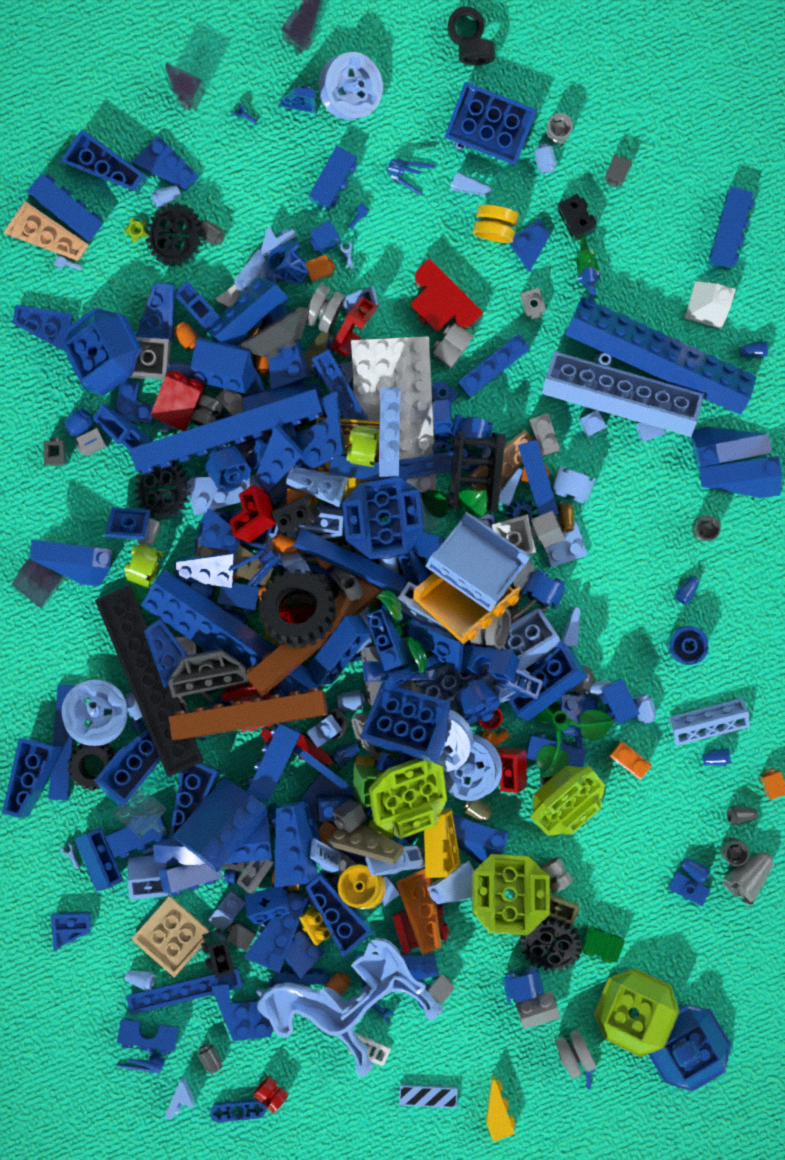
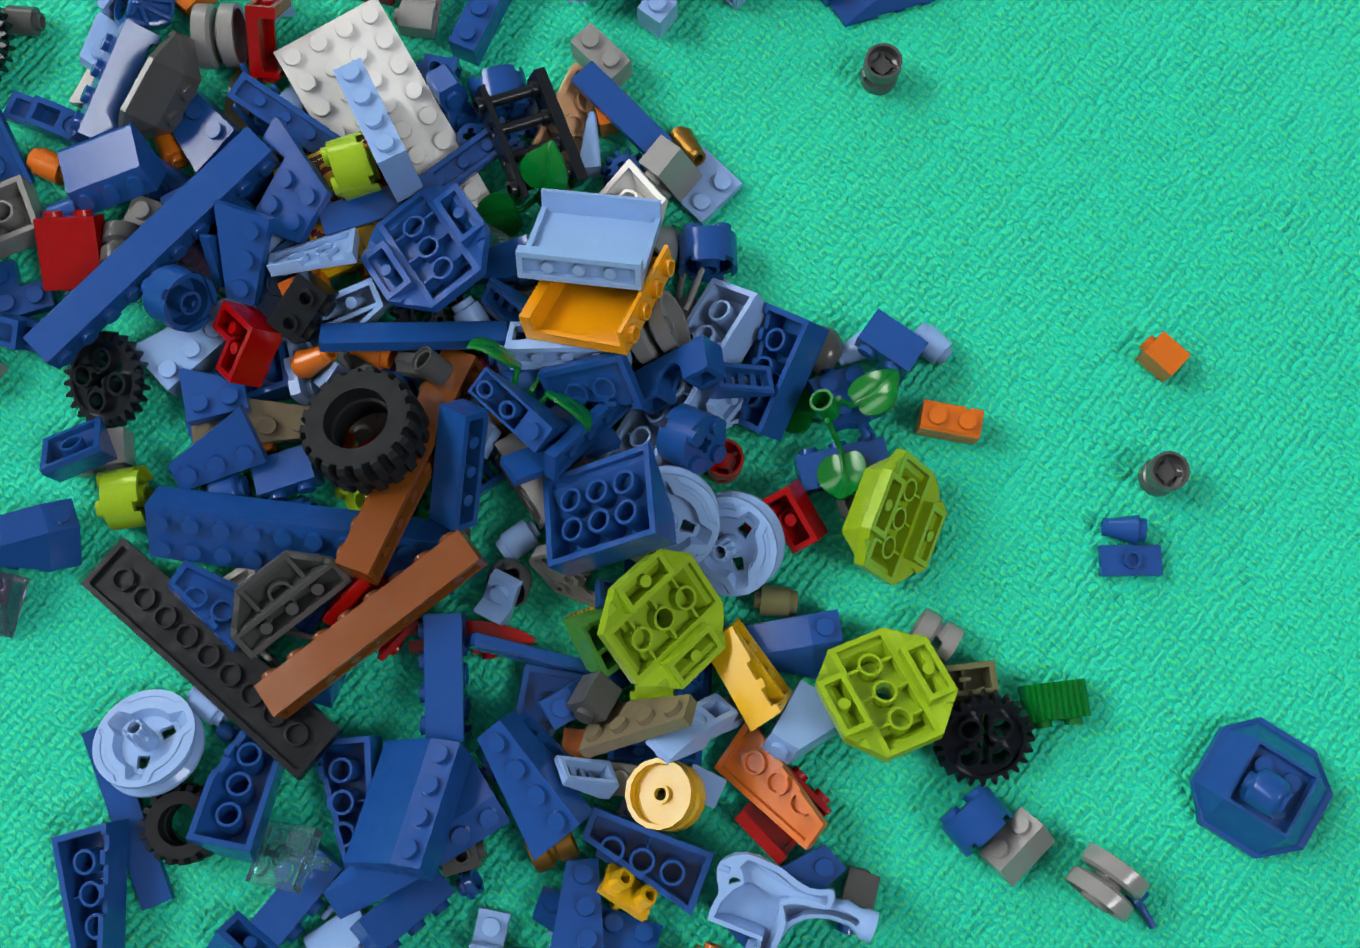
camera: 30 degrees left, 10 degrees down
blue plant [228,549,279,586] -> none
light grey panel [236,859,274,894] -> none
blue brick [245,887,290,924] -> none
blue cone [331,741,360,767] -> none
orange arm [481,729,511,746] -> none
light blue brick [552,466,596,503] -> none
light blue slope [561,607,580,646] -> none
lime piece [594,968,680,1057] -> none
blue brick [666,626,709,665] -> none
light blue fence [669,698,750,746] -> none
blue cone [674,575,700,605] -> none
blue cone [702,747,731,766] -> none
light grey cone [722,852,774,906] -> none
dark grey cone [727,806,757,825] -> none

